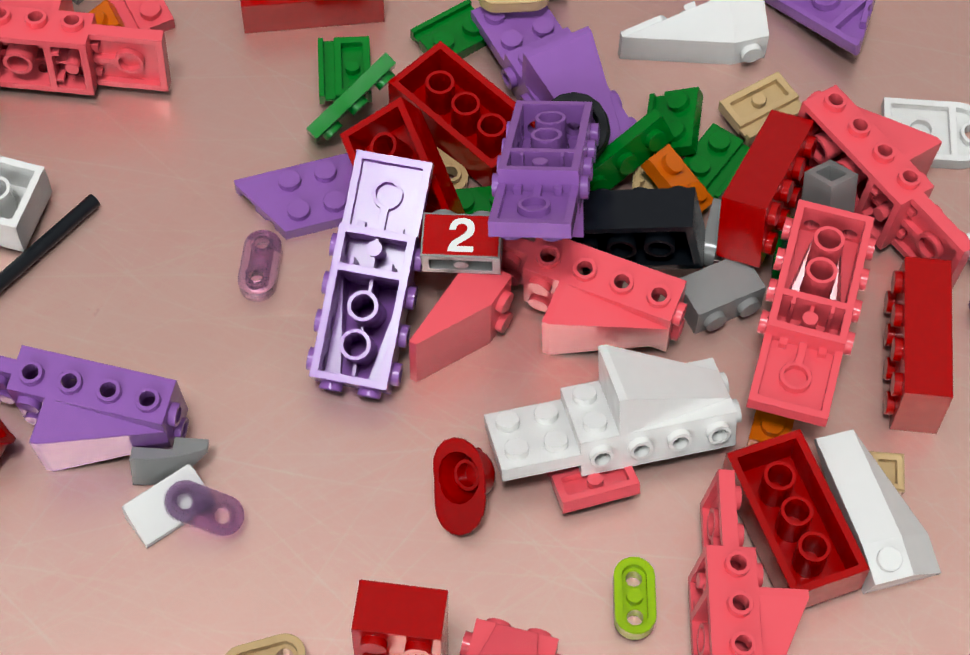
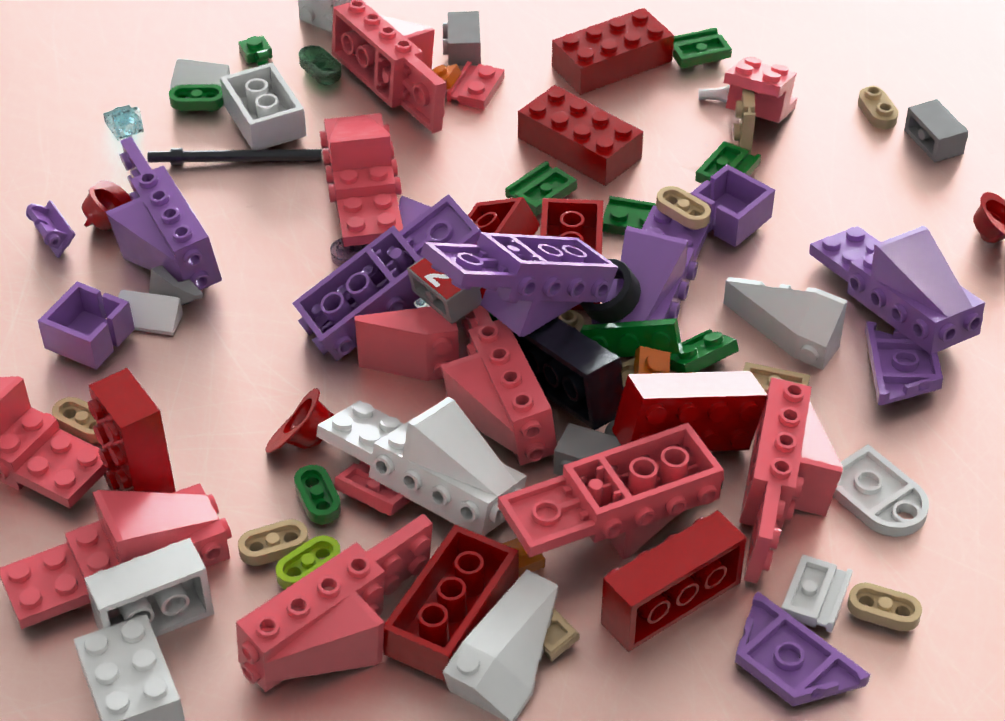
camera: 50 degrees right, 15 degrees down
clear purple plate [163,480,244,536] -> none
green plate [306,53,396,142] -> none
light grey brick [802,159,858,212] -> none
none -> medium lavender piece [38,281,135,370]
none -> tan plate [238,519,309,566]
none -> green plate [294,465,341,524]
none -> coral wedge [319,113,403,247]

